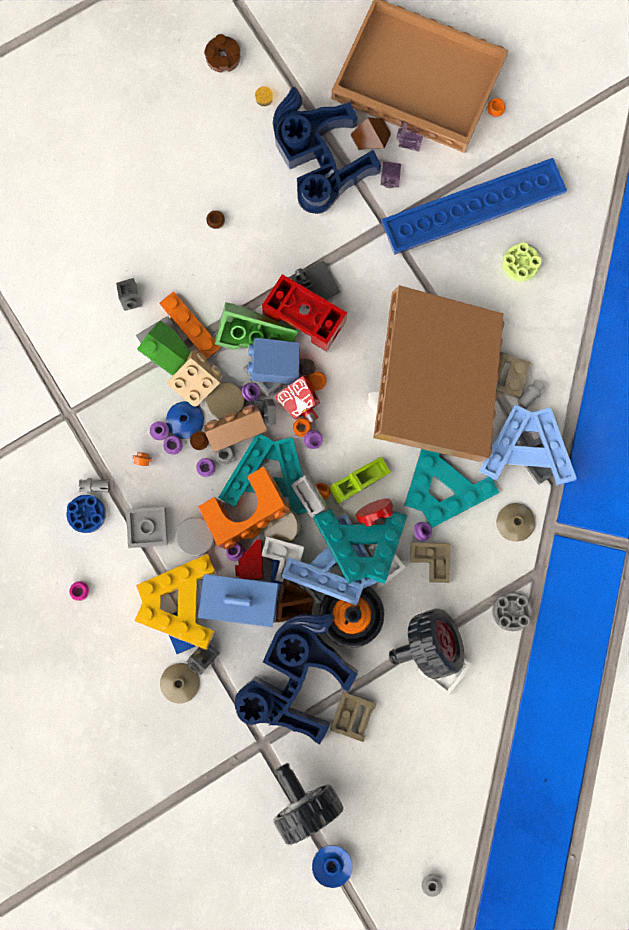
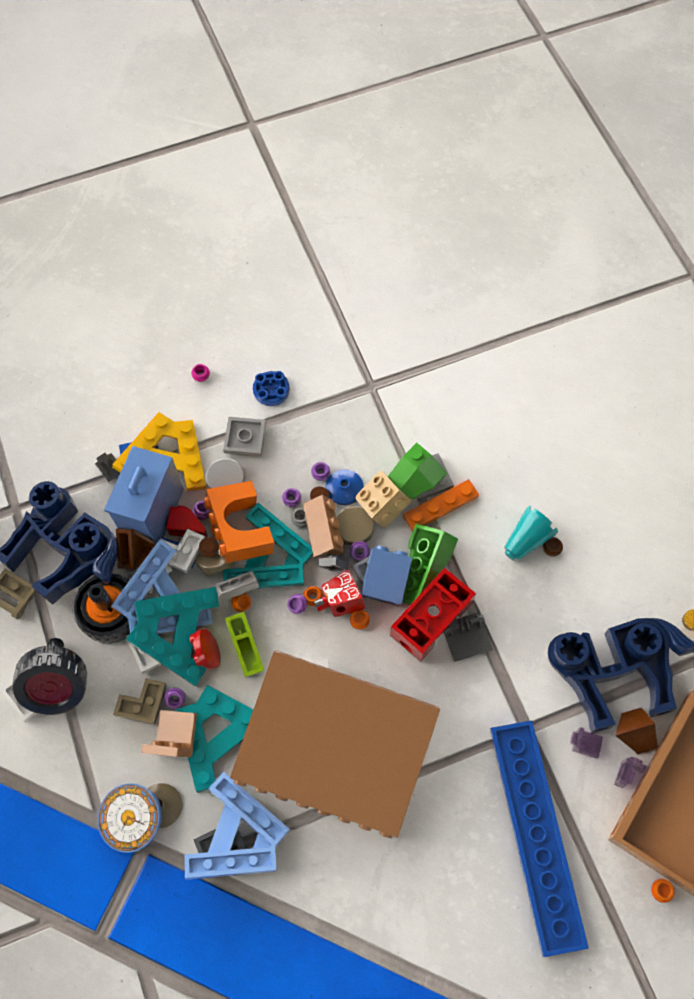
camera: 100 degrees right, 15 degrees down
light grey pin [79,478,110,493] -> none
dark grey bracket [116,278,142,311] -> none
orange plate [133,452,152,466] -> none
medium lavender plate [150,421,169,440] -> none
dark tan dish [160,664,199,704] -> none
clear smoke plate [299,359,316,376] -> none
light grey tile [492,592,532,631] -> none
dark tan plate [496,352,531,399] -> none
yellowish green tile [502,242,542,281] -> none
light grey pin [517,380,545,409] -> none
none -> tile [98,784,162,853]
none -> bracket [141,710,197,757]
none -> reddish brown plate [199,537,219,557]
none -> teal cone [504,506,558,561]

